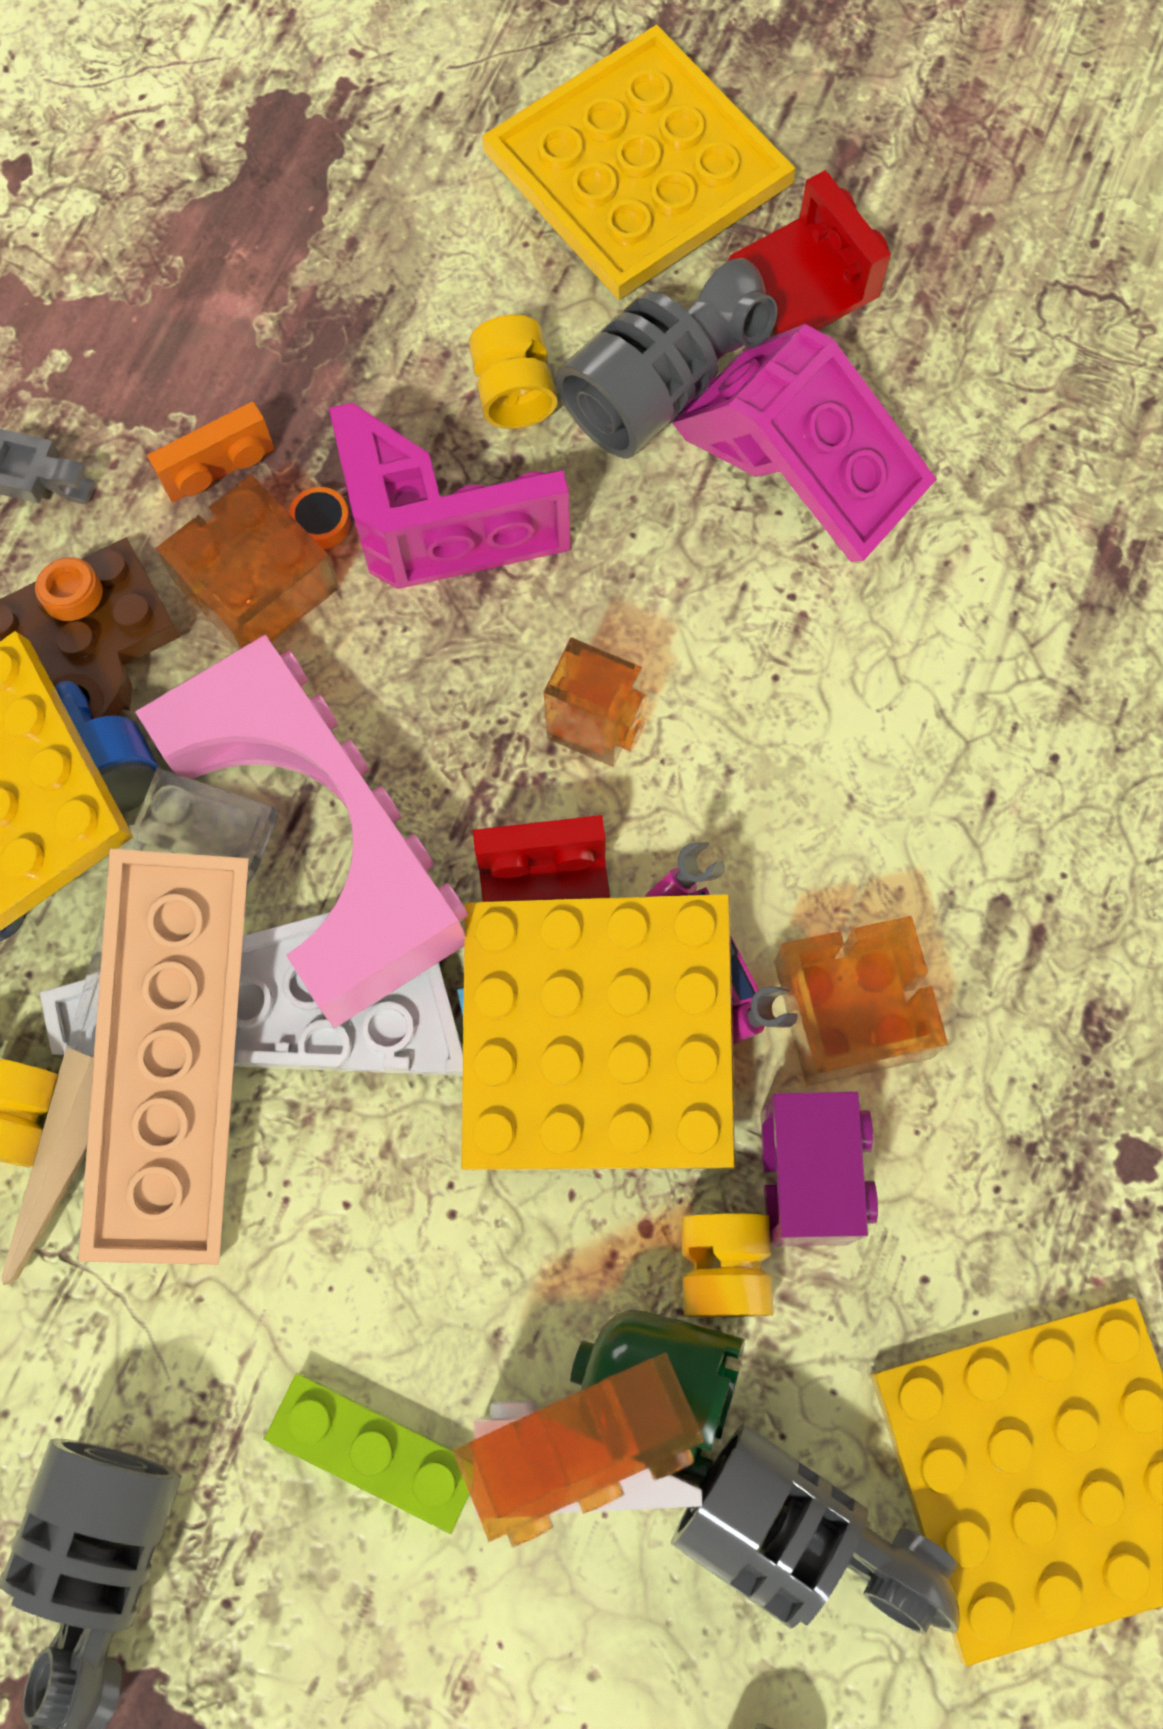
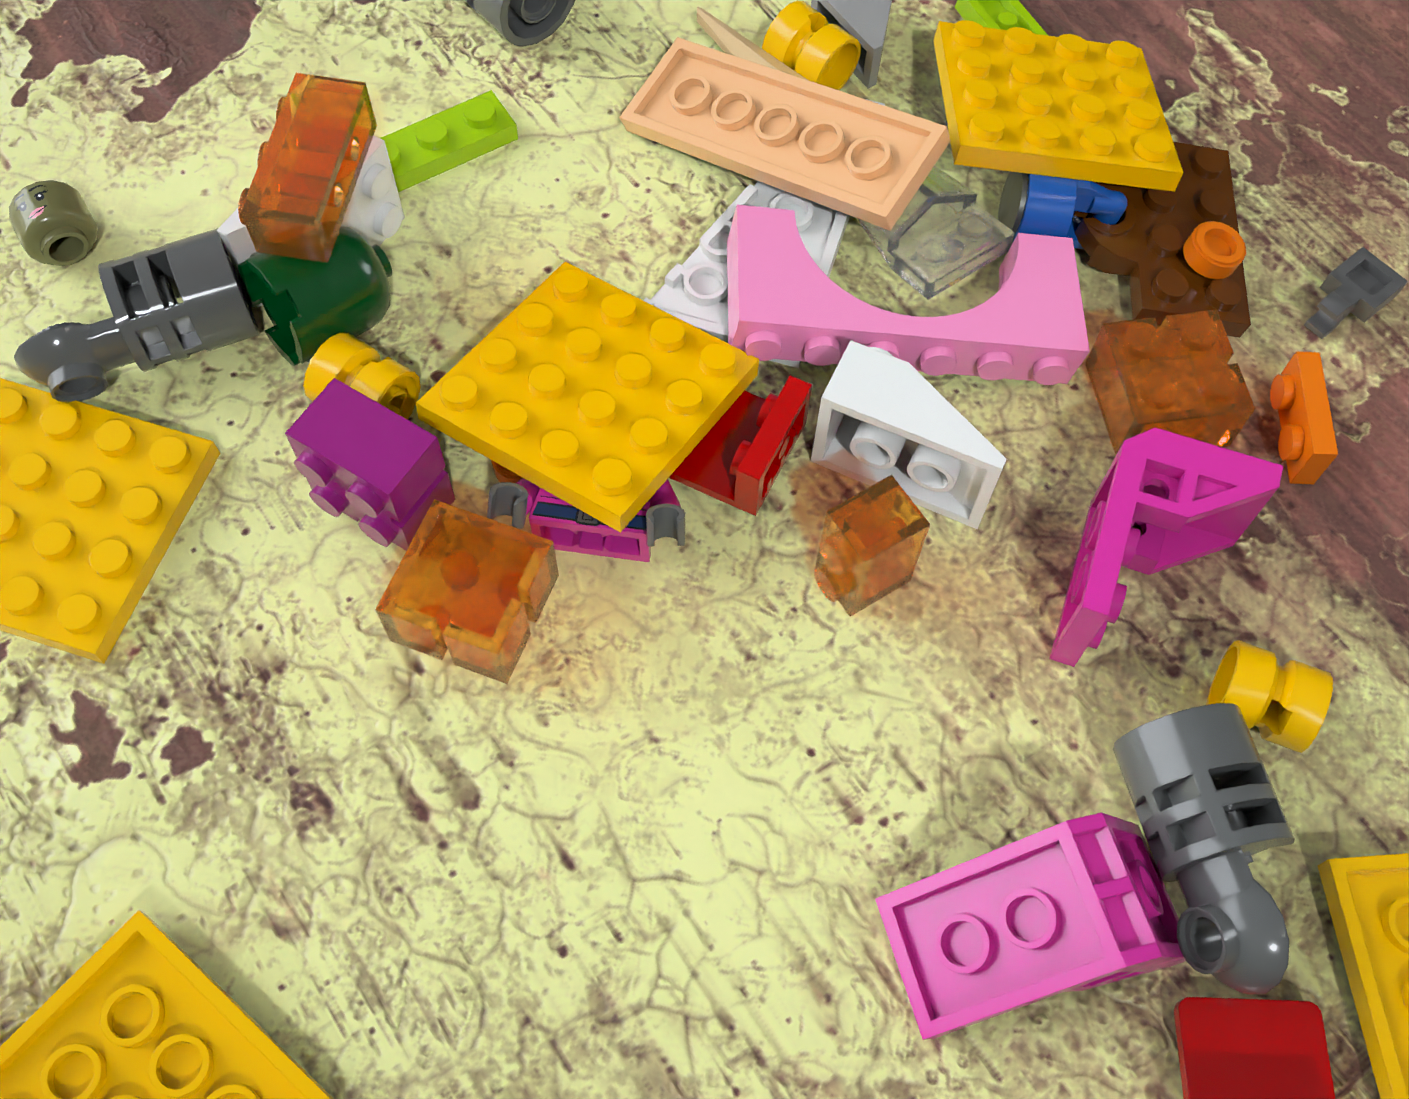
camera: 120 degrees right, 10 degrees down
none -> white slope [811,340,1006,529]

